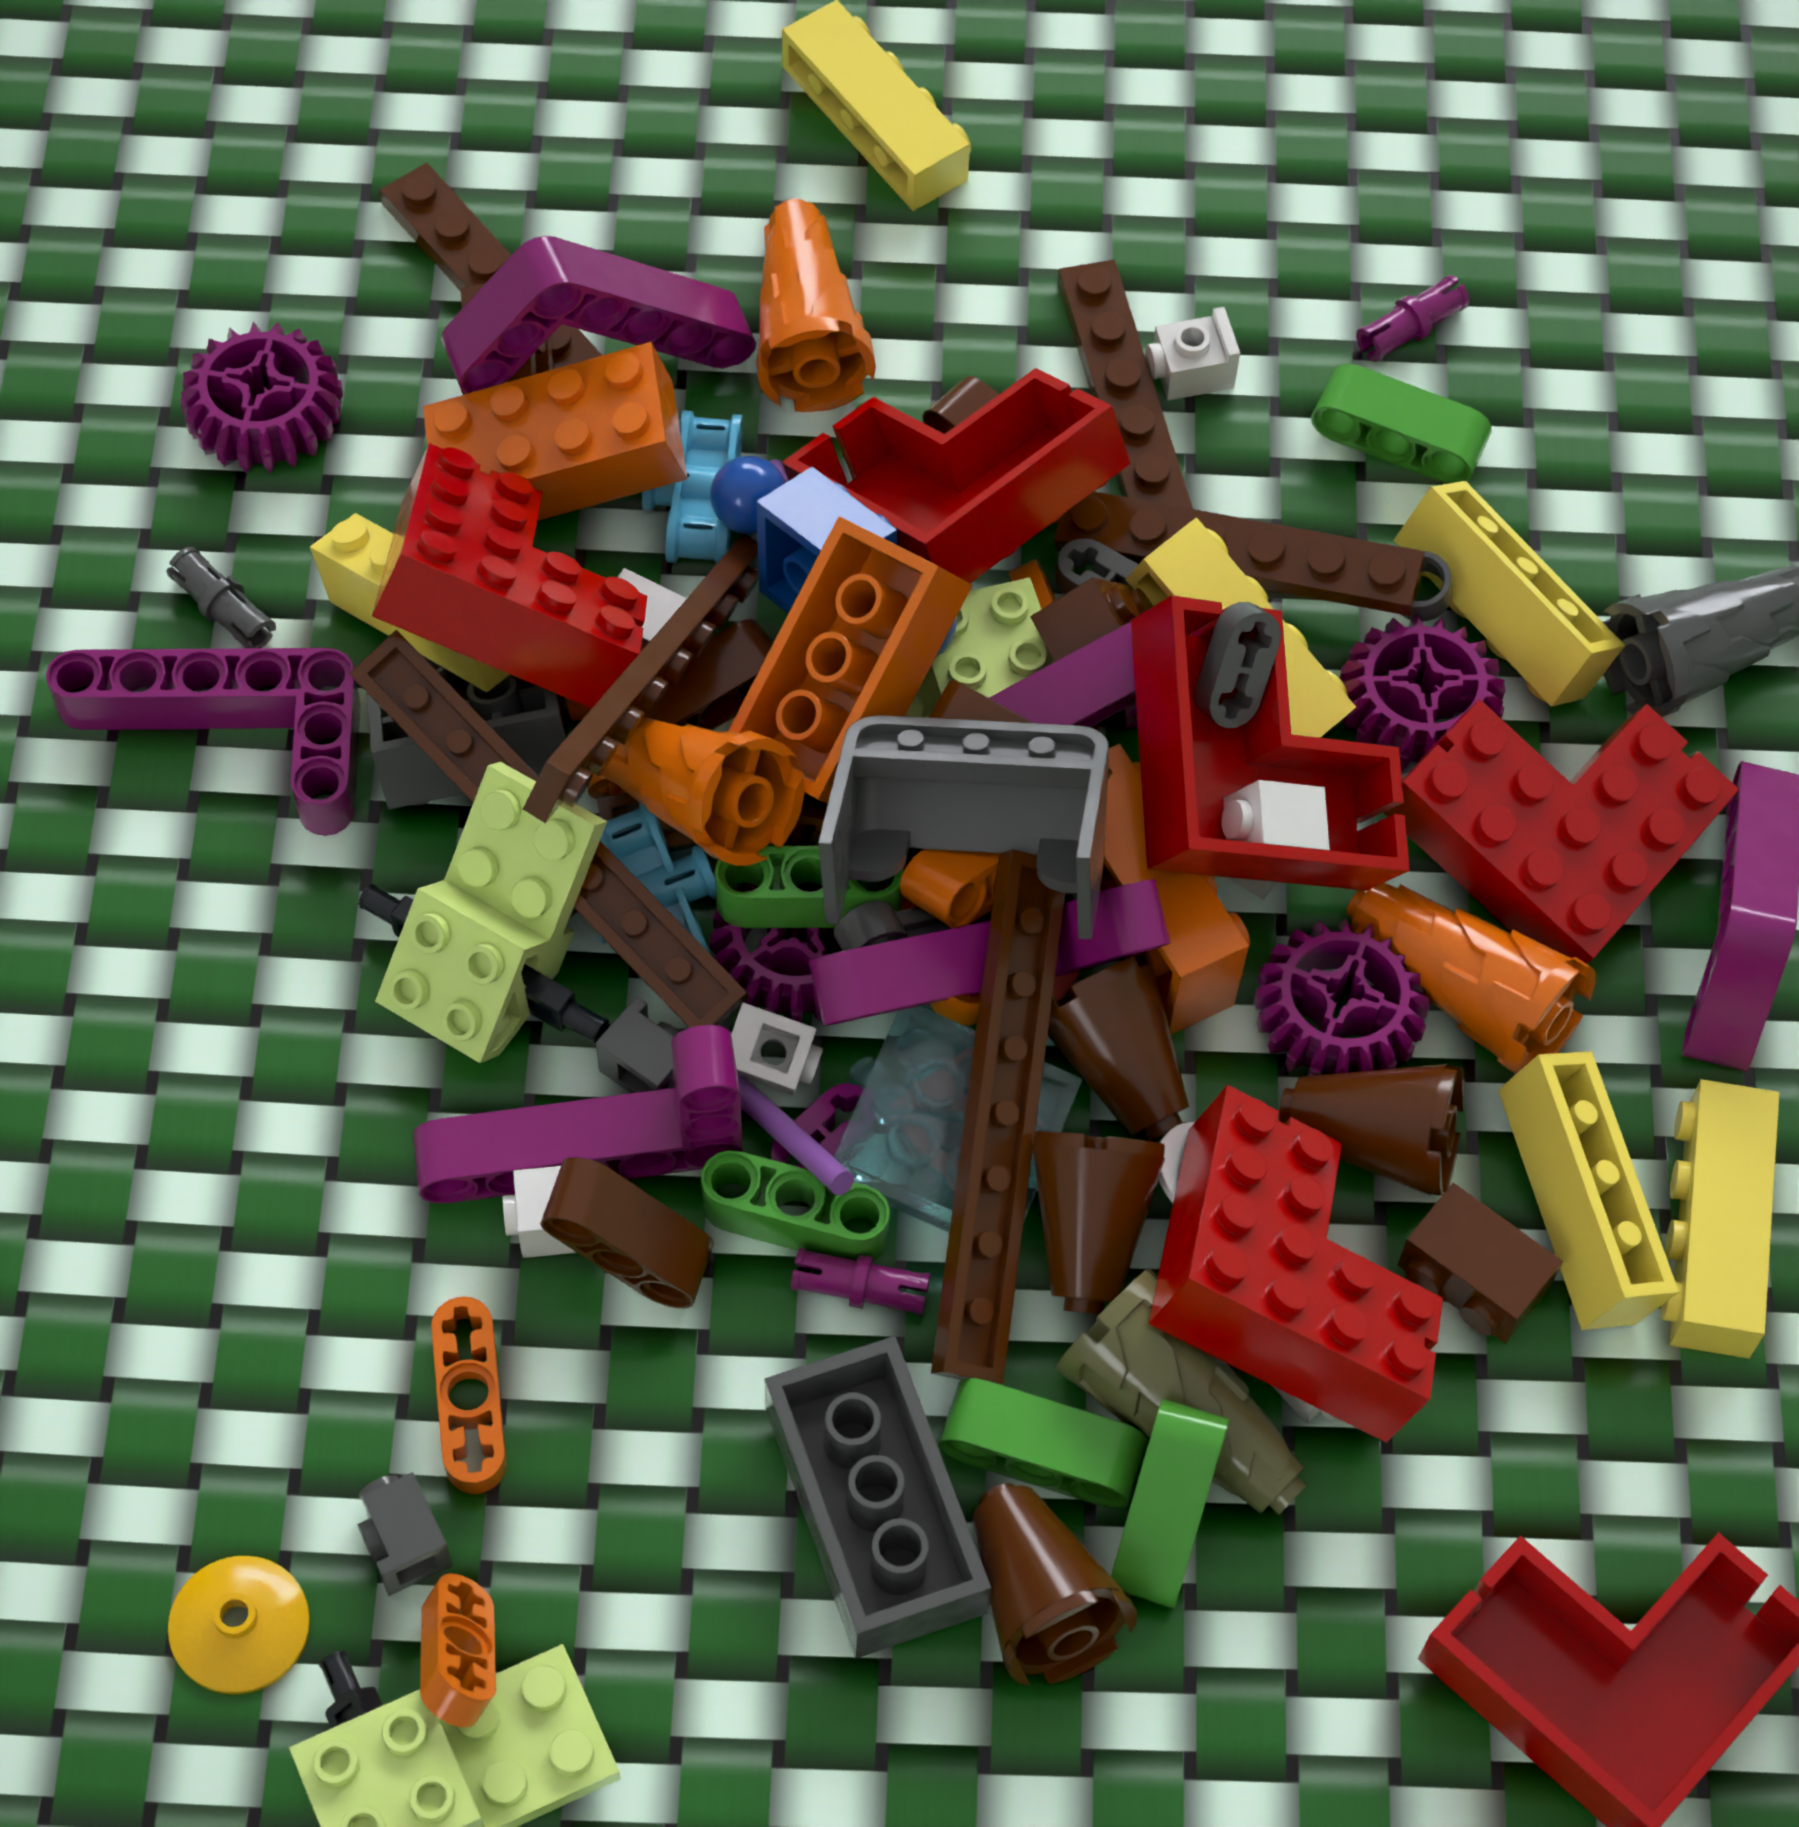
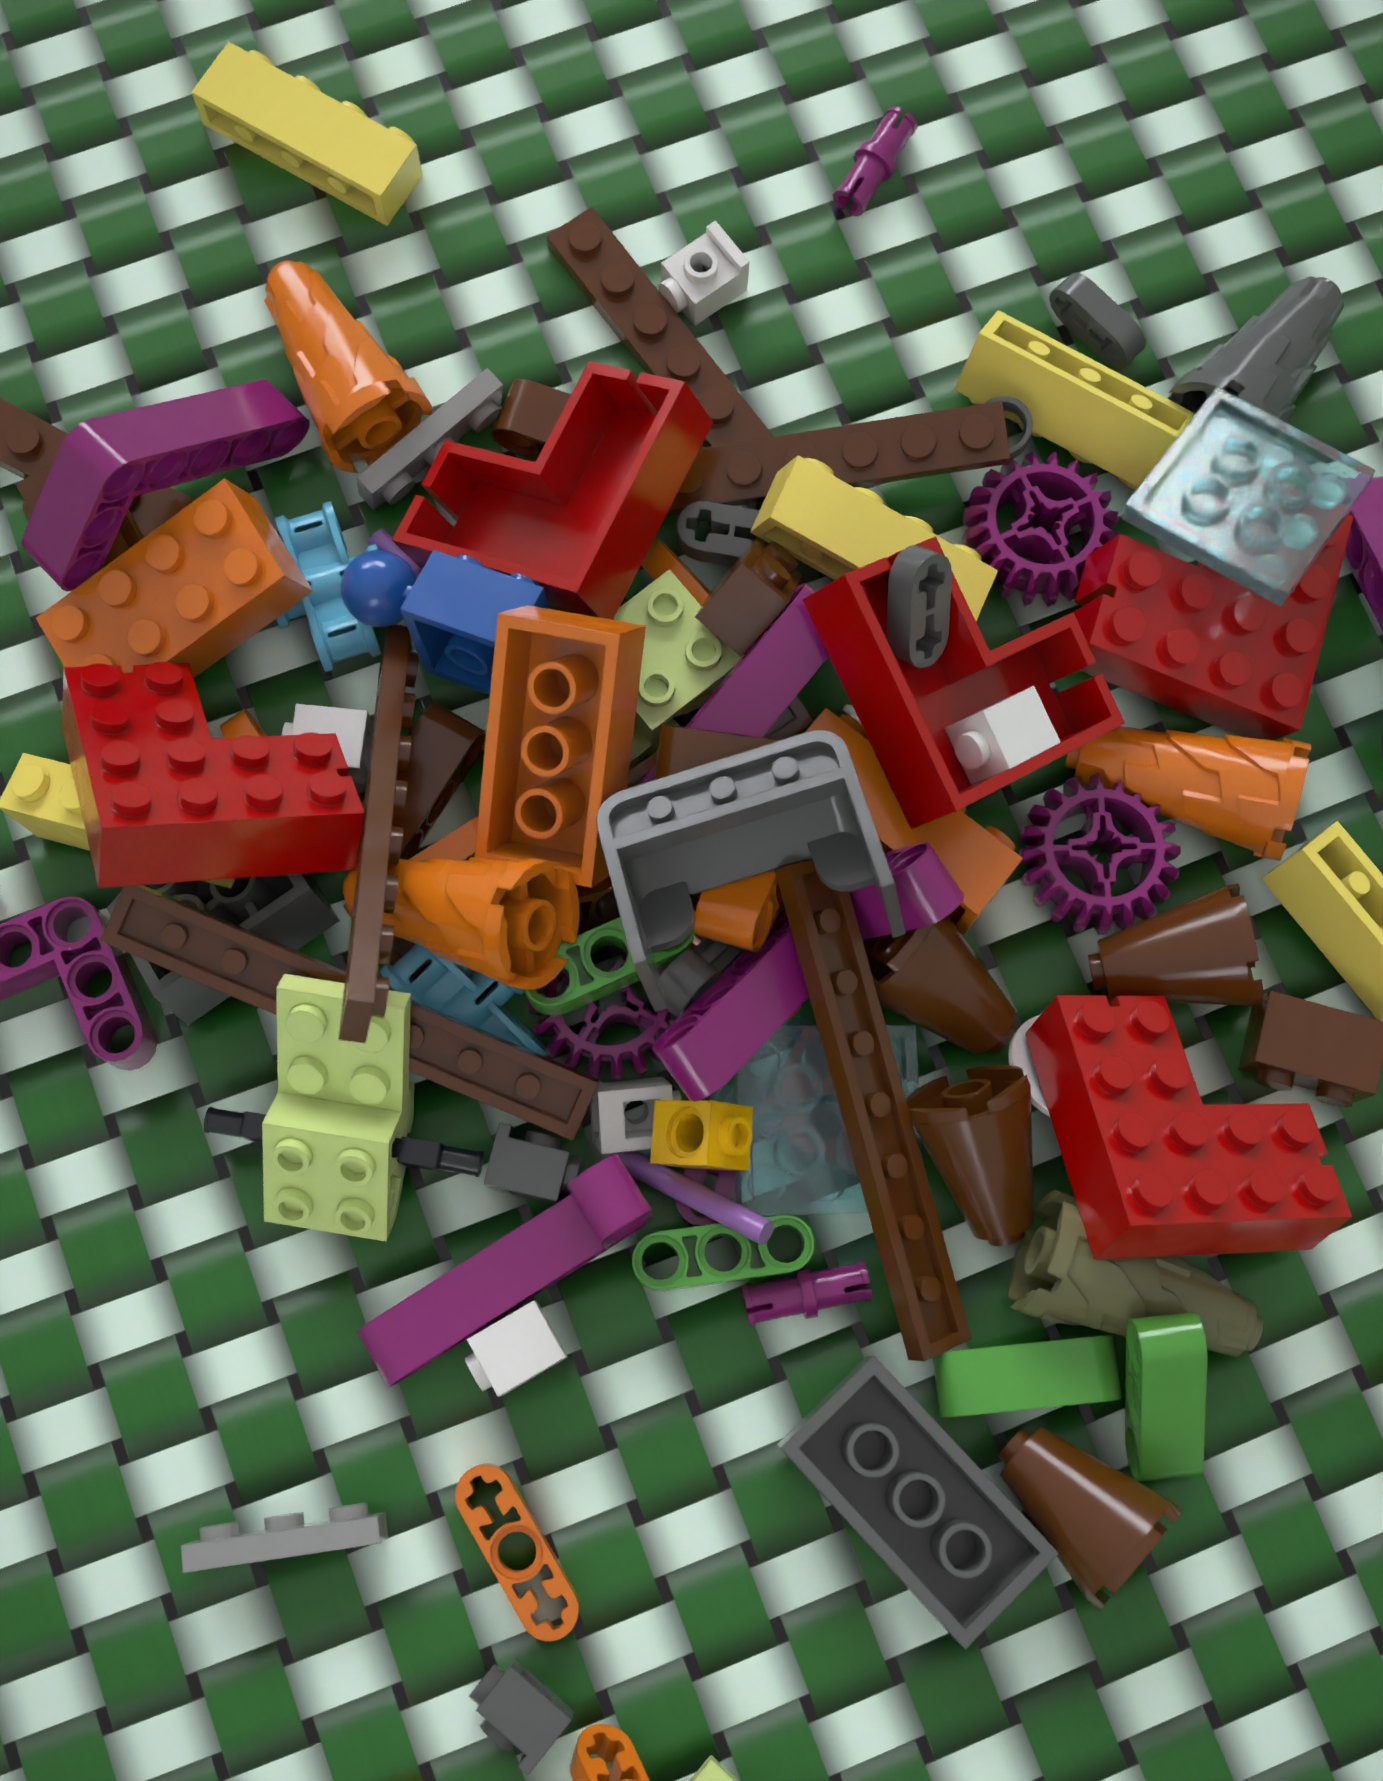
camera: 25 degrees left, 15 degrees up
reddish brown beam [540,1157,714,1309] -> none
bright green beam [1311,364,1492,484] -> none
none -> light grey plate [181,1502,388,1573]
none -> light grey plate [357,368,503,510]
none -> yellow brick [650,1100,753,1171]
none -> dark grey beam [1049,273,1146,369]
none -> clear light blue plate [1121,387,1376,607]

